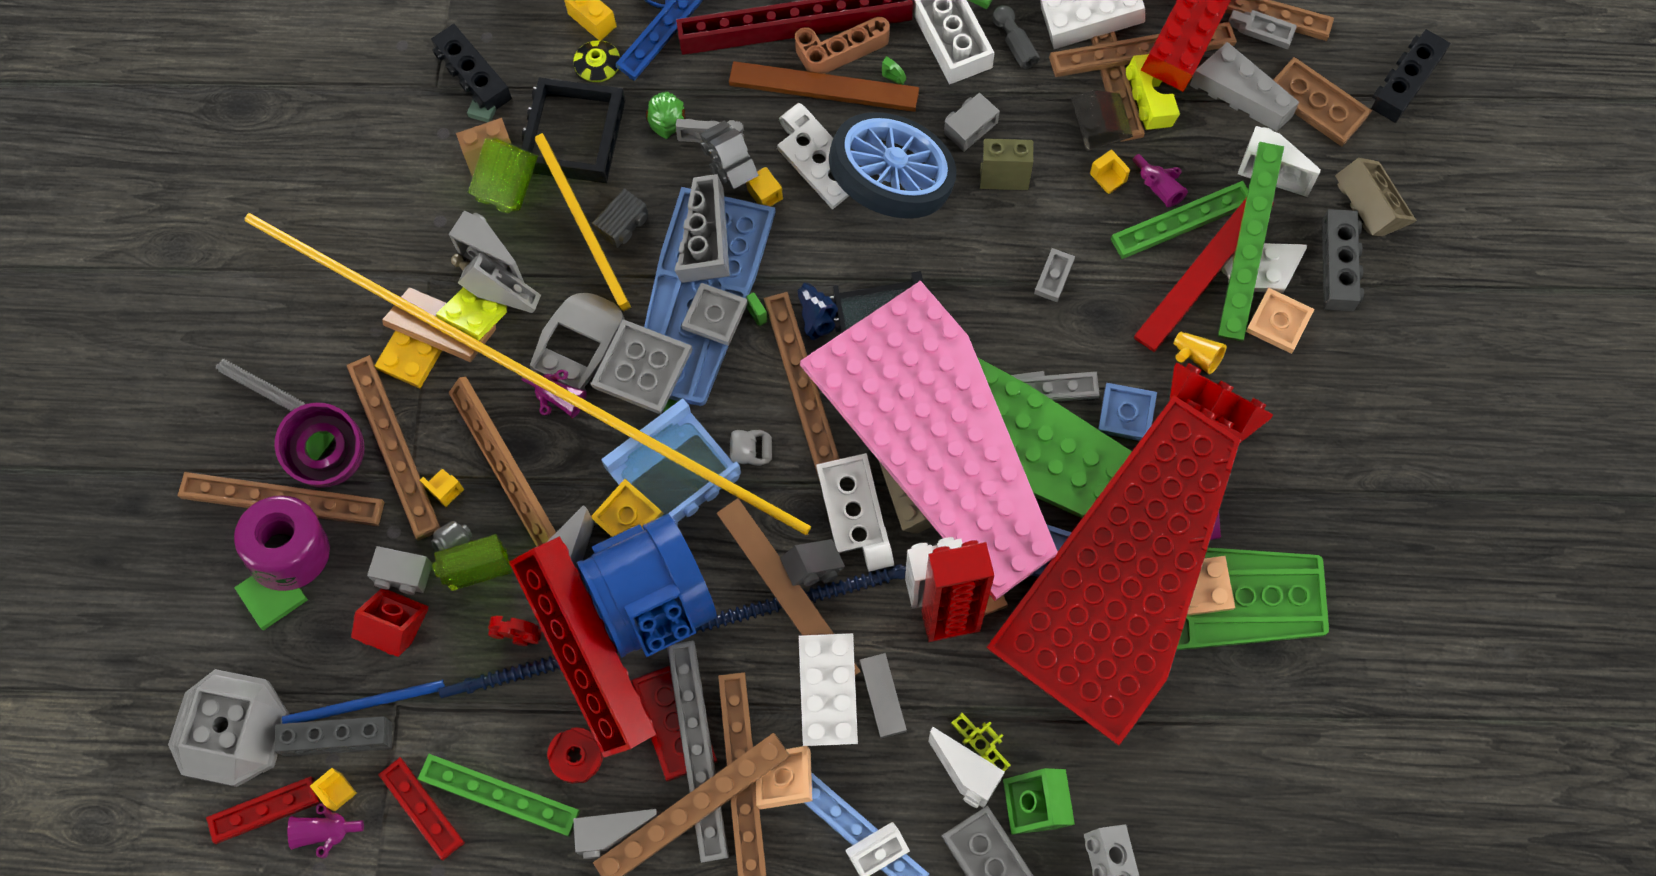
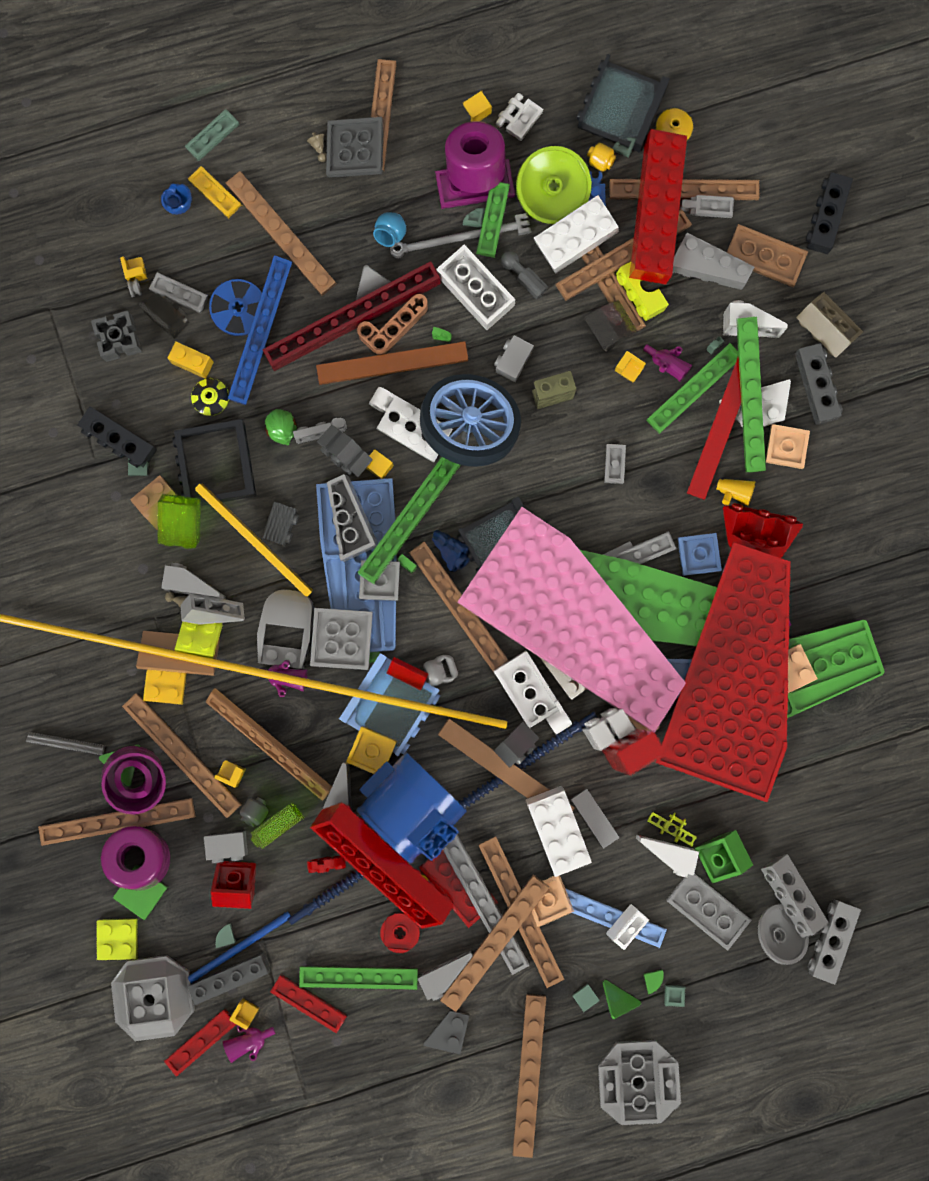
camera: 20 degrees left, 15 degrees up
none -> neon yellow plate [97,919,138,960]
none -> sand green tile [215,923,236,948]
none -> bright green plate [358,457,461,584]
none -> red tile [386,657,428,690]
none -> sand green tile [707,337,725,354]

